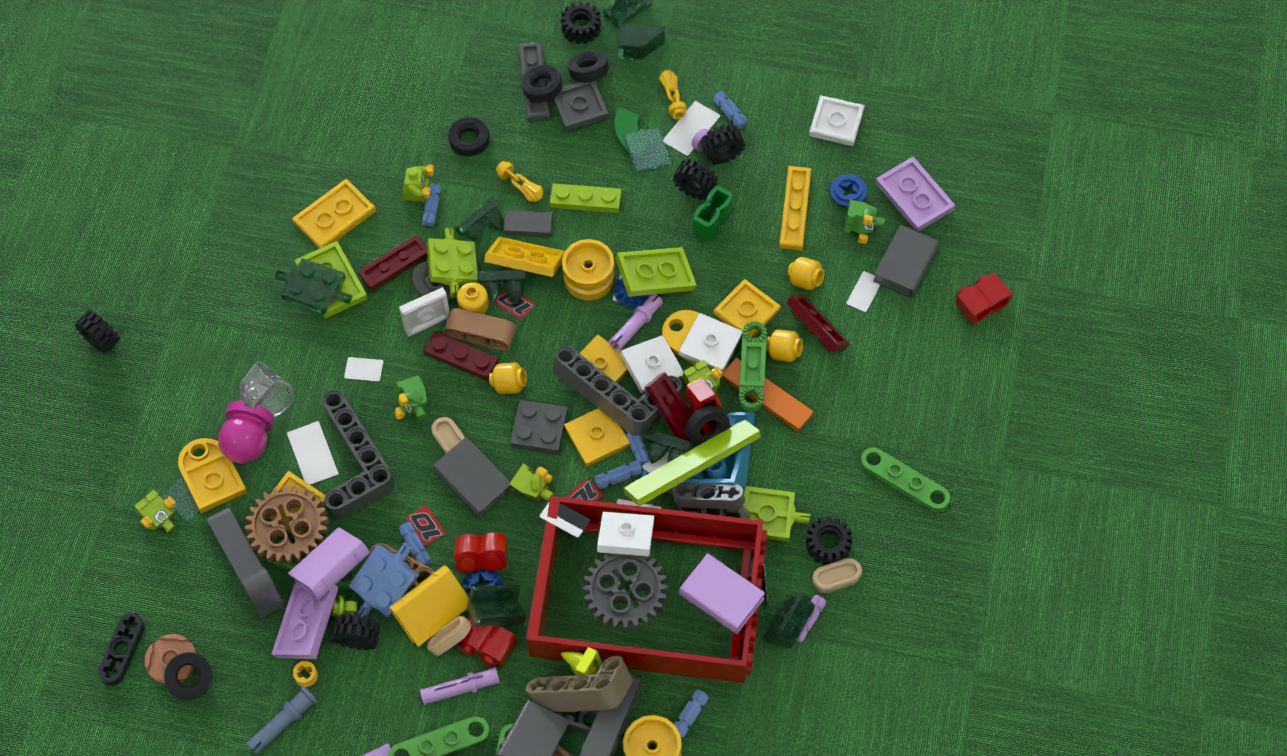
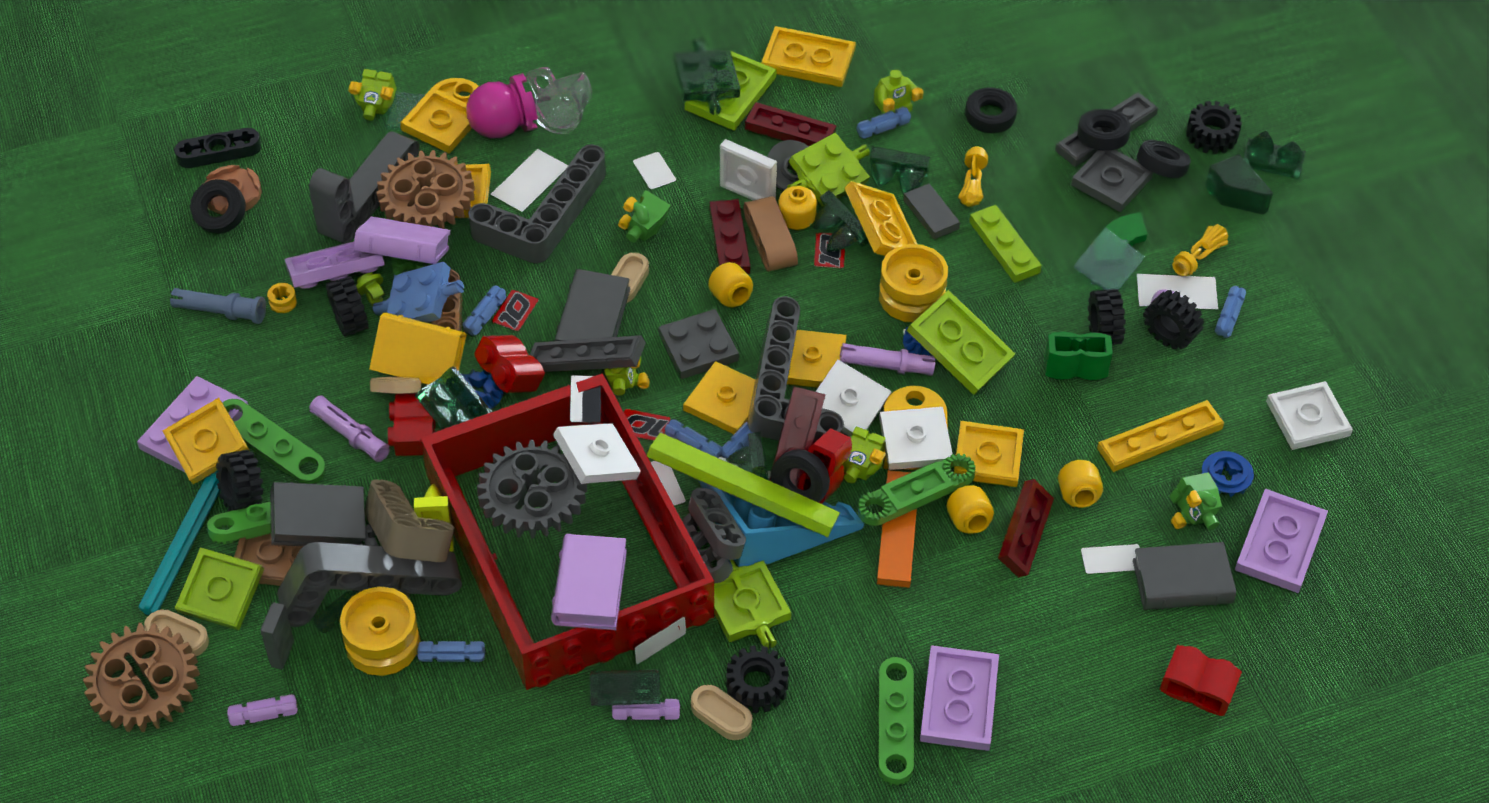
camera: 55 degrees right, 10 degrees down
none -> dark grey tile [530,335,646,372]
none -> lavender plate [920,645,999,751]

